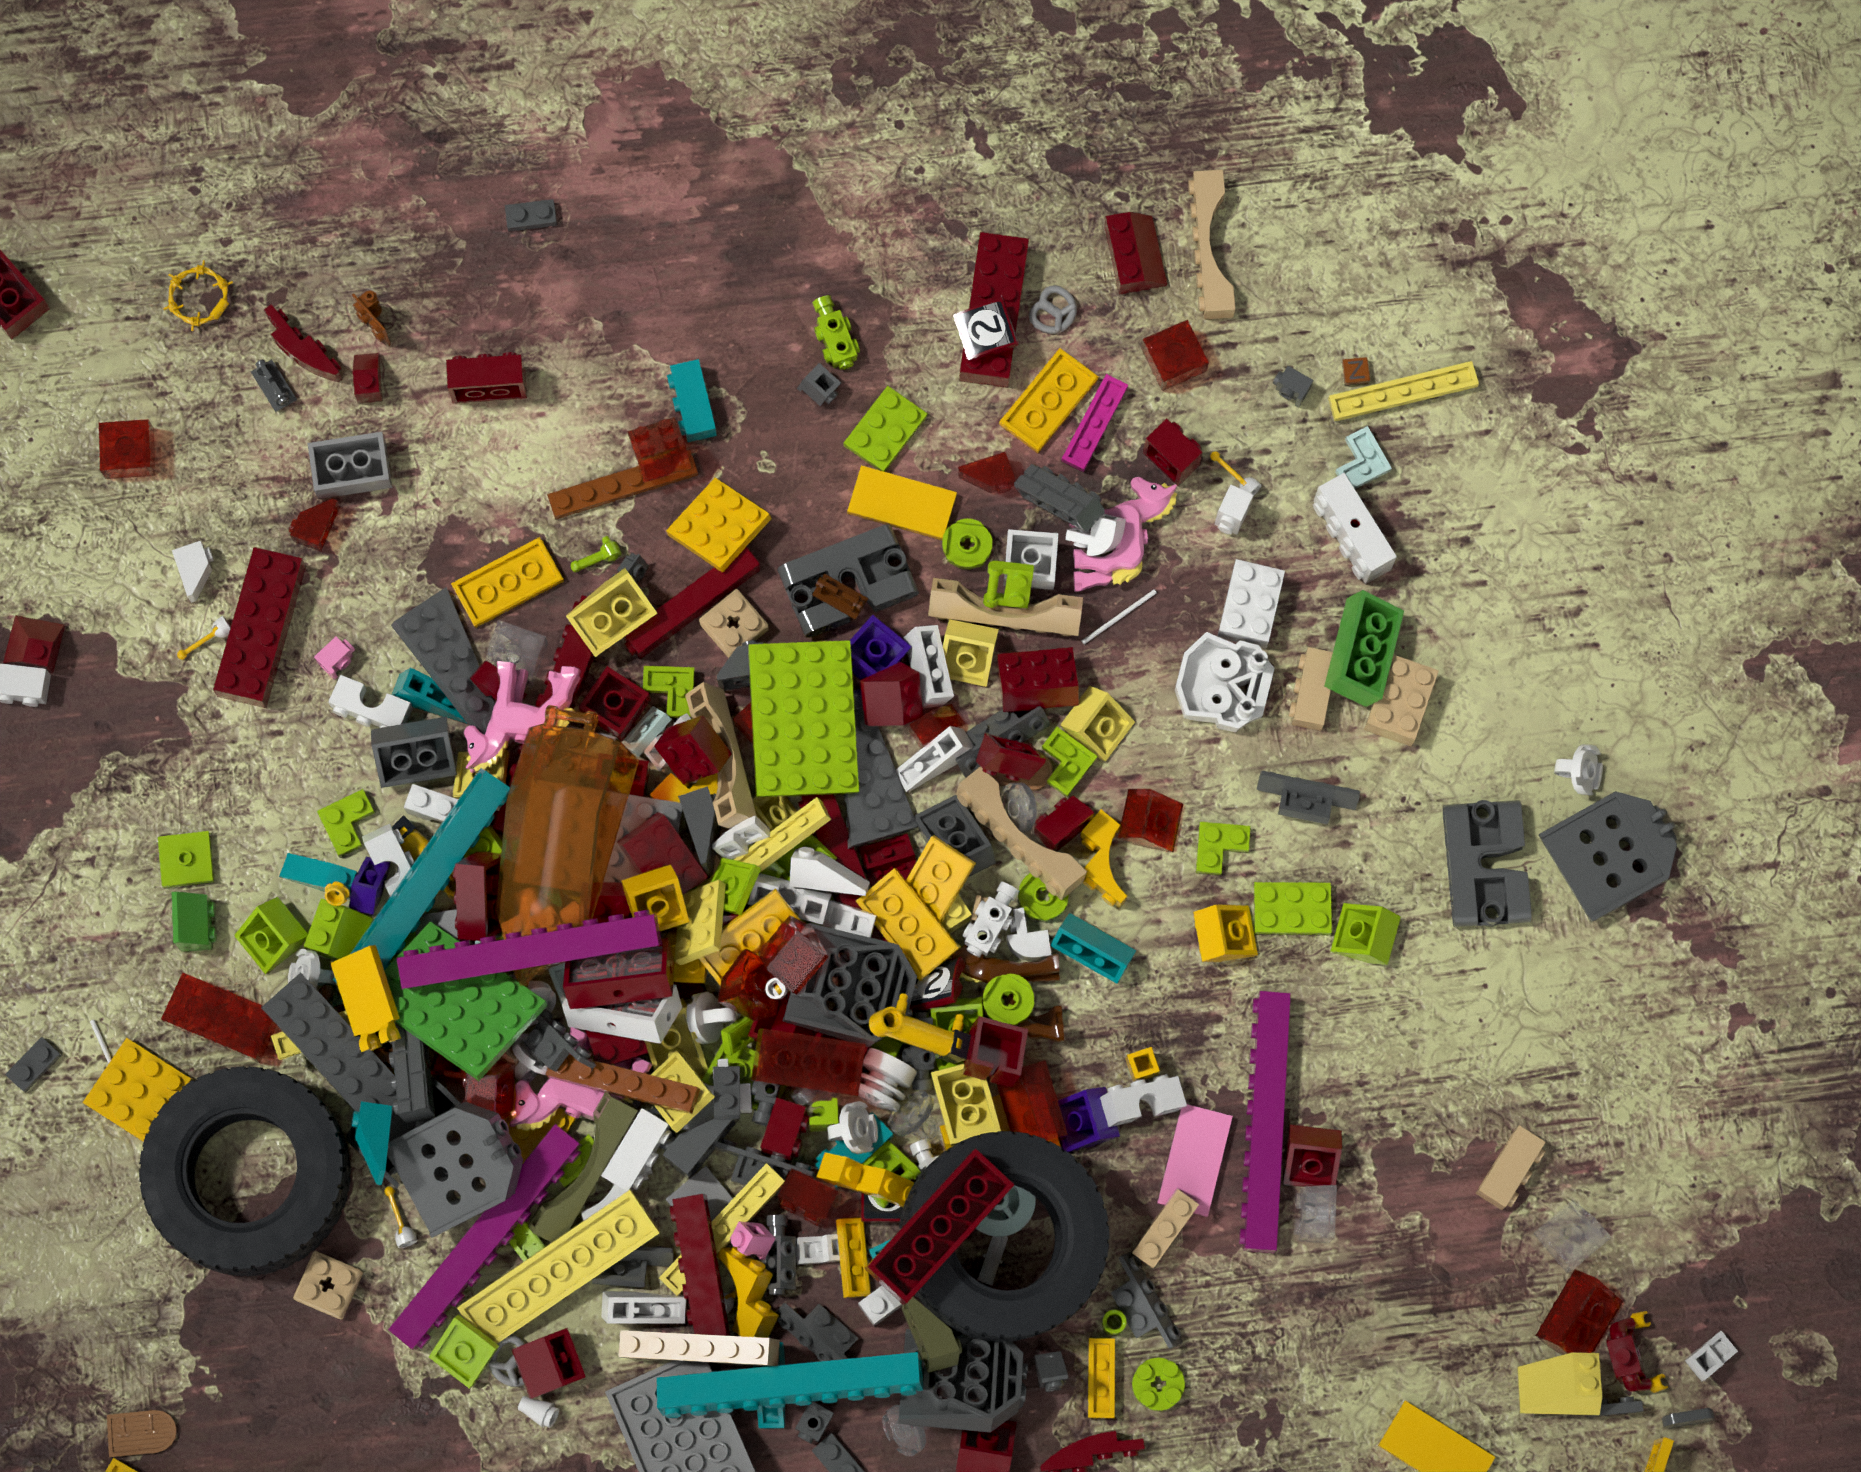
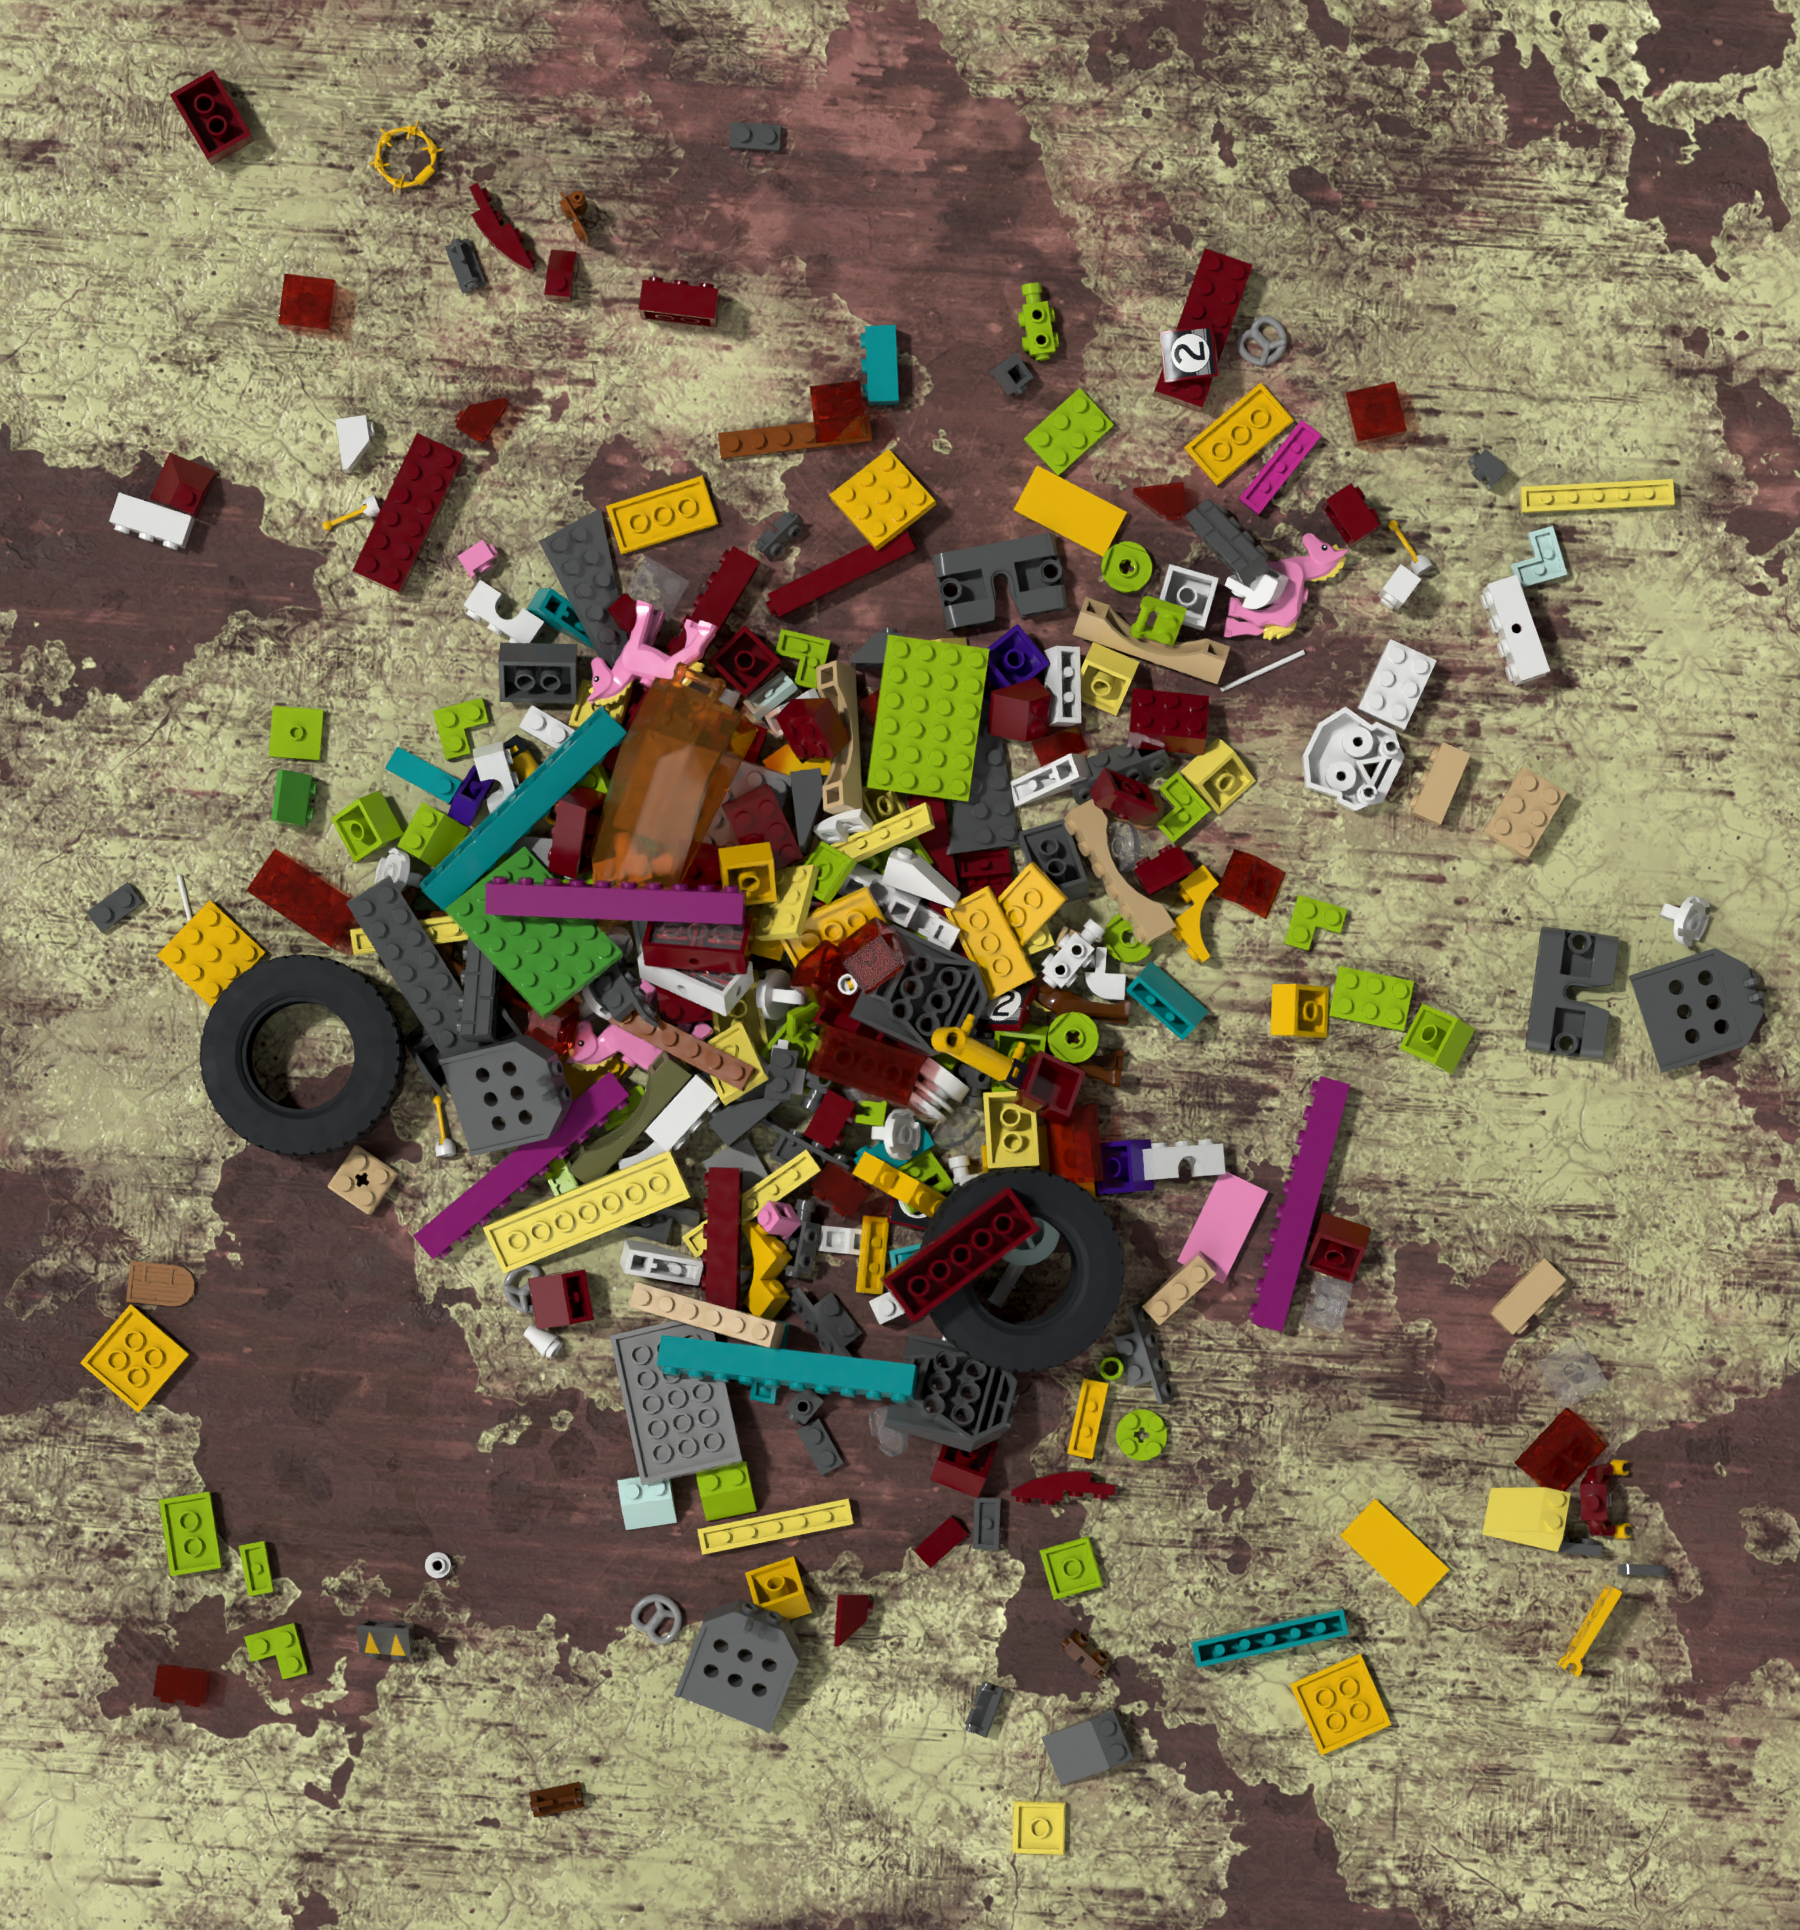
camera: 10 degrees right, 10 degrees up
light grey brick [307,432,392,499] -> none
yellow plate [325,881,350,906] -> none
yellow tile [331,945,401,1052] -> none
teal slope [352,1101,392,1185] -> none
lime plate [429,1314,499,1389] -> none
light yellow slope [566,568,657,657] -> none
lime piece [570,536,622,573] -> none
tan brick [699,589,768,658] -> none
reddish brown hinge [812,574,868,620] -> none
olive slope [901,1297,962,1373] -> none
dark grey slope [1034,1351,1068,1392] -> none
dark red slope [1104,212,1167,295] -> none
yellow brick [1125,1047,1160,1082] -> none
tan arch [1188,170,1235,319] -> none
dark grey bracket [1257,771,1360,825] -> none
bright green brick [1324,590,1404,707] -> none
dark orange tile [1342,357,1370,385] -> none
white brick [1685,1331,1738,1382] -> none

